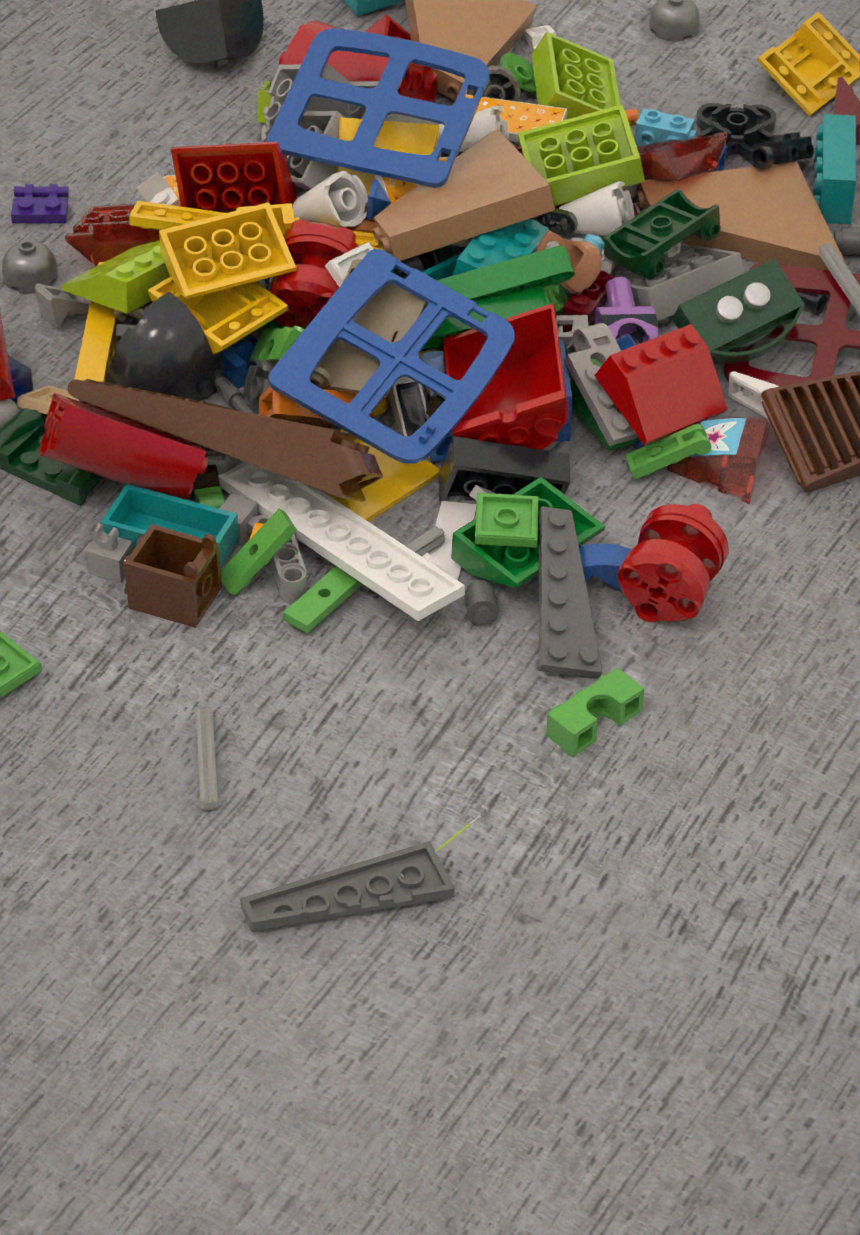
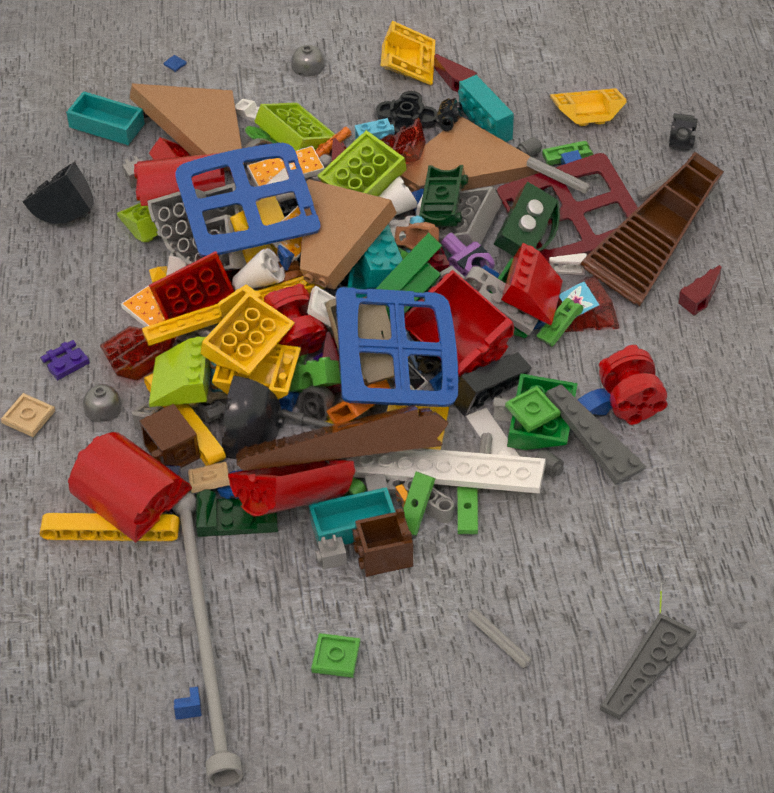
camera: 35 degrees left, 5 degrees up
white slope [137,172,181,207] -> none
bright green arch [546,668,644,757] -> none
none -> reddish brown container [139,404,200,472]

